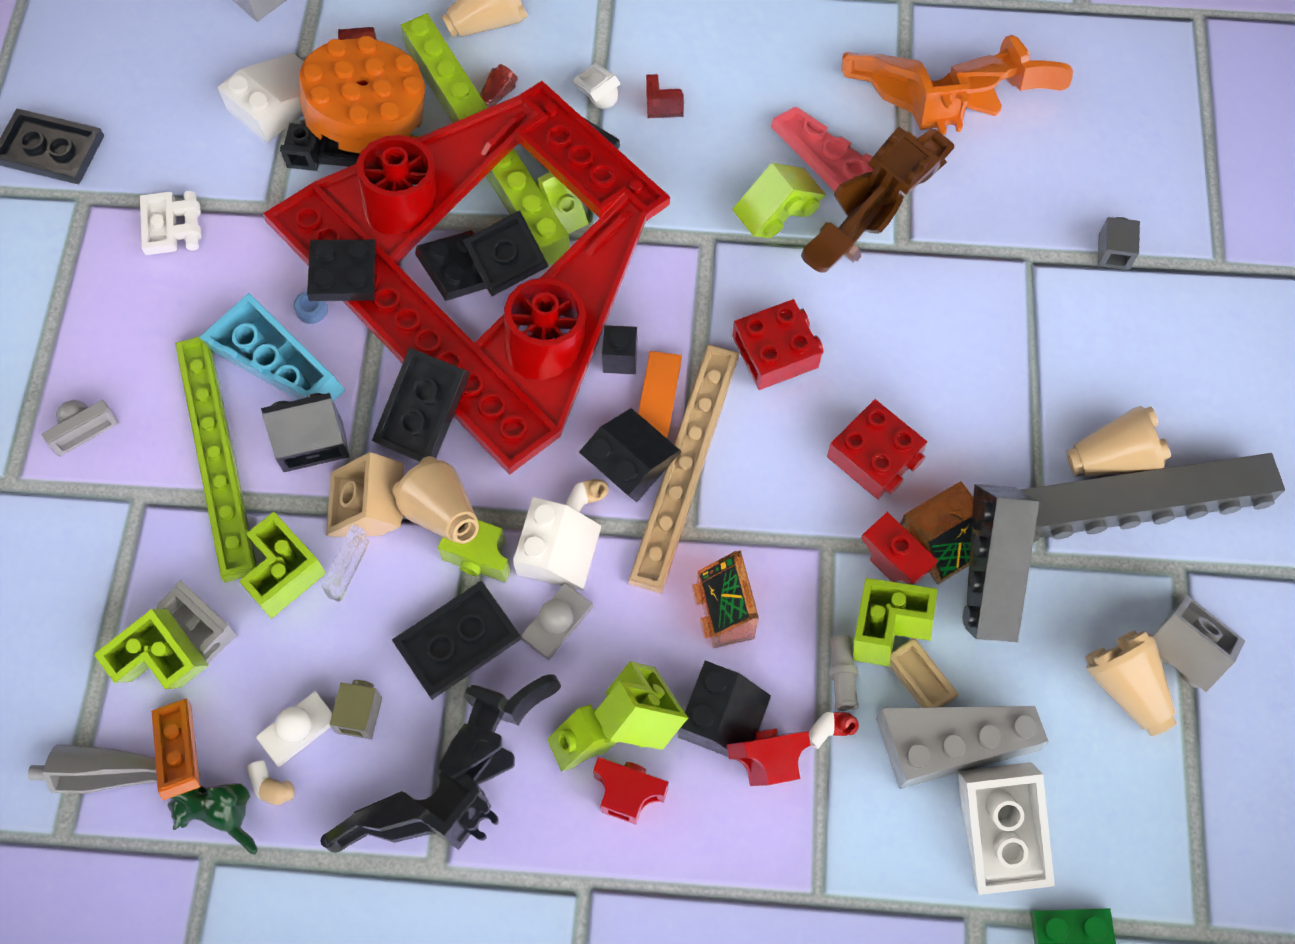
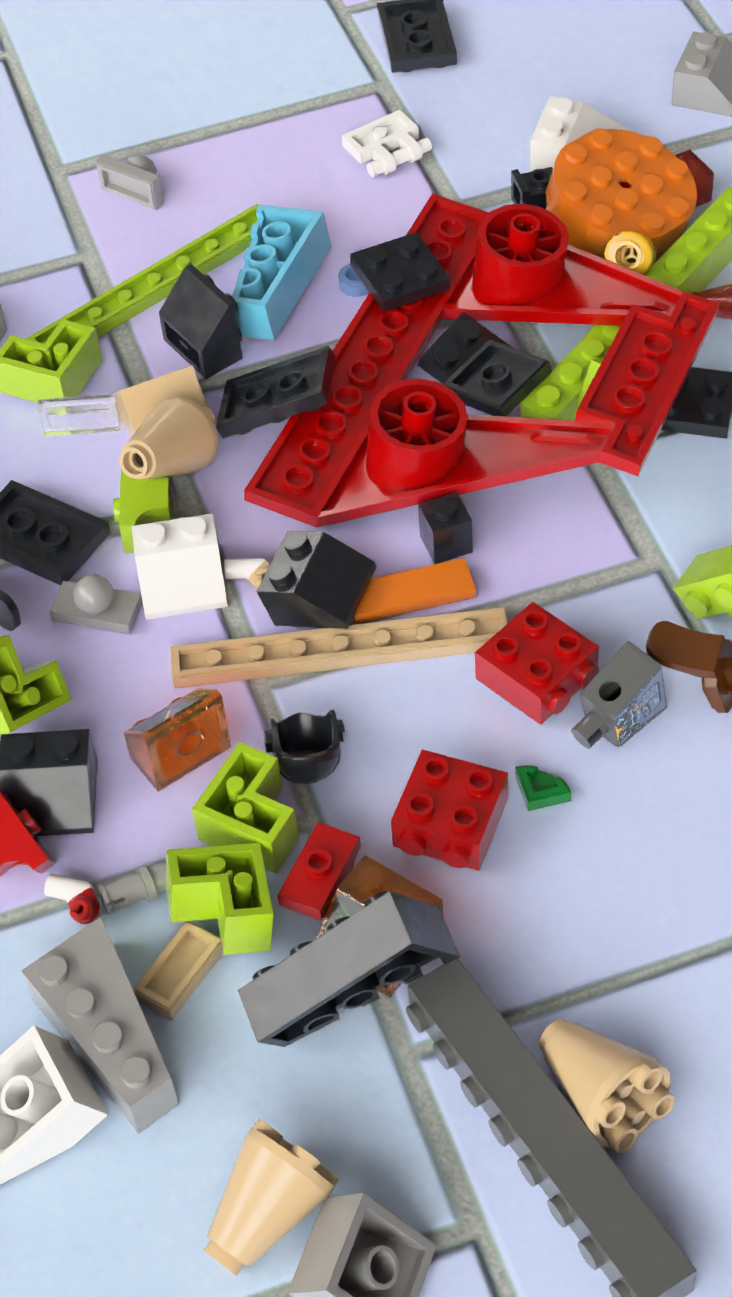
camera: 70 degrees right, 15 degrees down
none -> lime brick [192,742,299,874]
none -> black cap [263,709,345,784]
none -> green tile [515,765,571,811]
none -> dark grey torso [571,640,667,749]
none -> yellow head [604,231,656,275]

